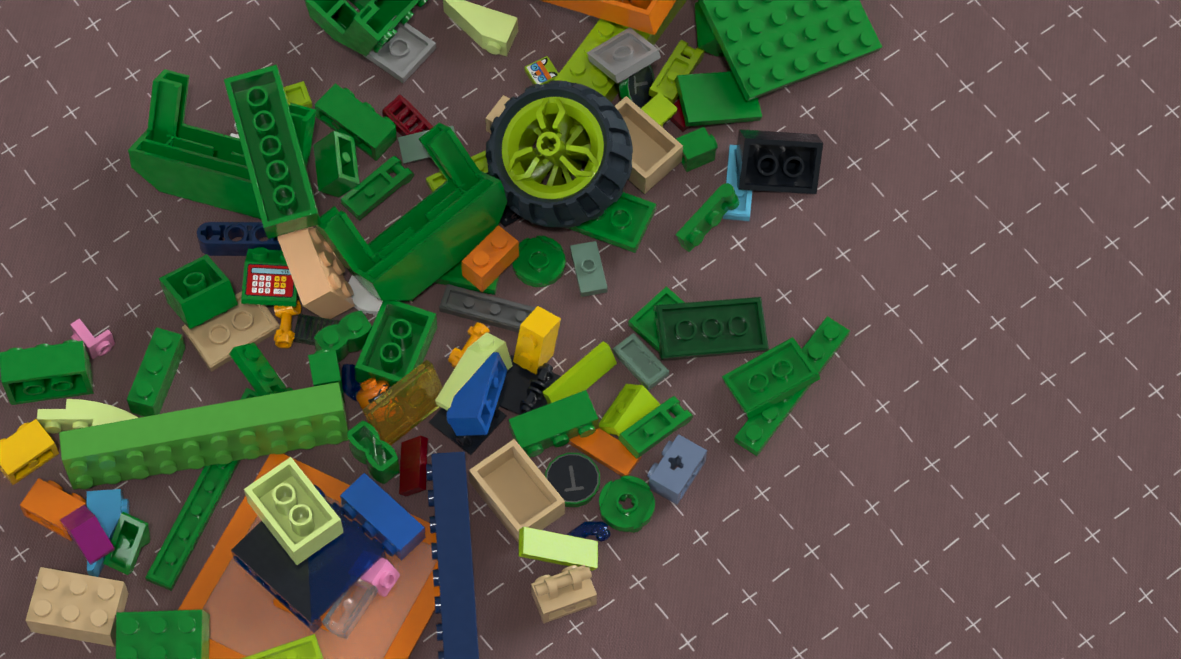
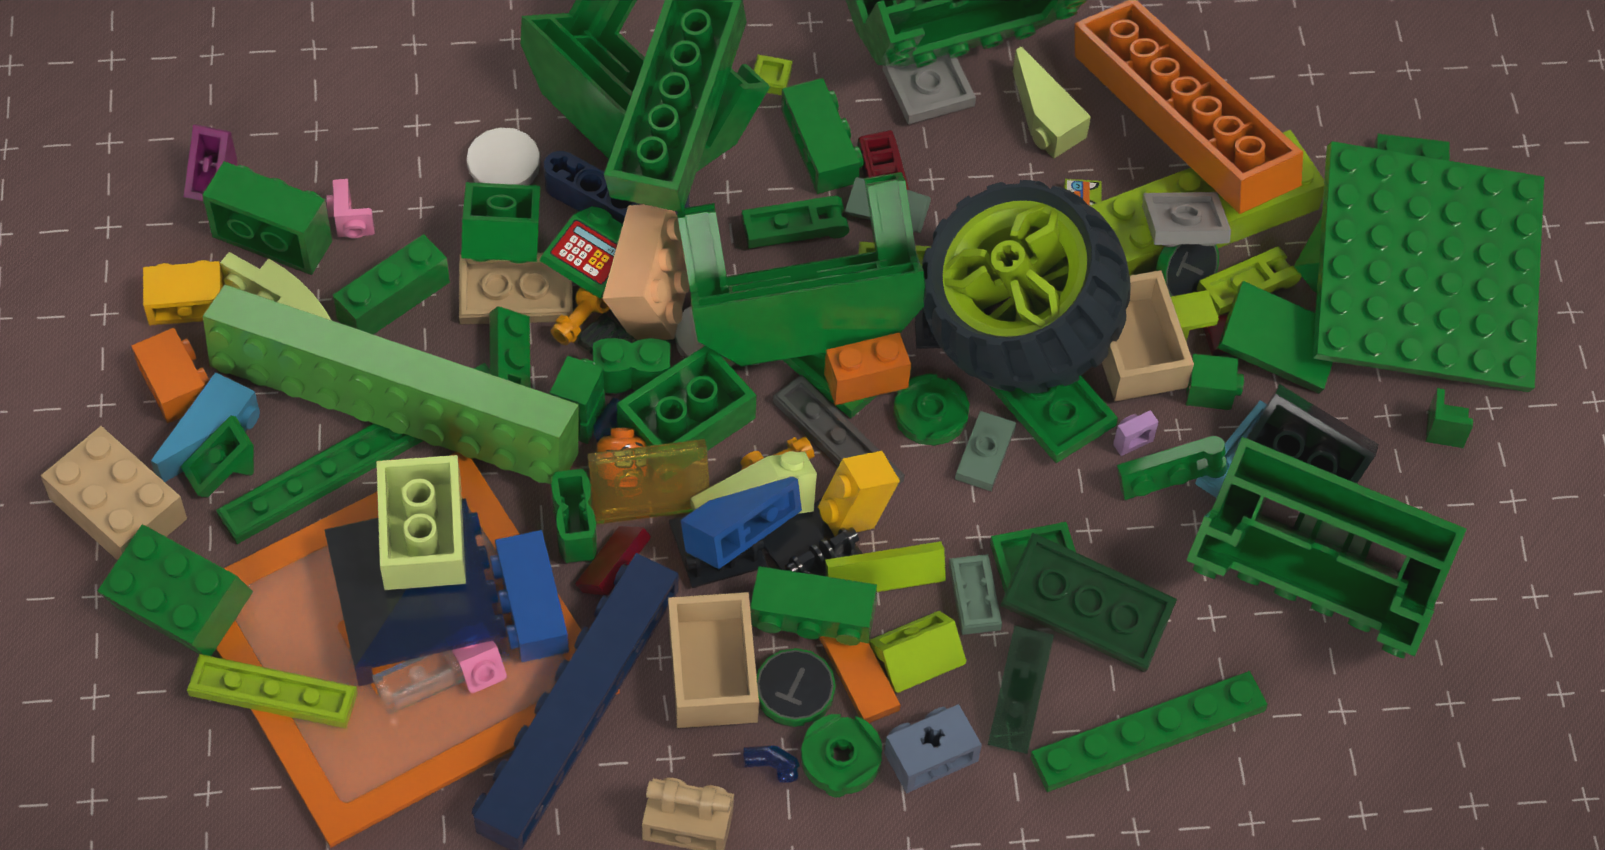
camera: 30 degrees right, 5 degrees down
magenta slope [60,505,115,565] -> none
green brick [313,131,360,198] -> none
tile [519,527,598,571] -> none
green plate [618,396,693,459] -> none
green tile [721,337,820,419] -> none
none -> white tile [467,127,540,185]
none -> clear green slope [988,625,1054,754]
none -> lavender plate [1113,410,1158,456]
none -> green wedge [1186,437,1467,658]
none -> green panel [1425,388,1473,448]

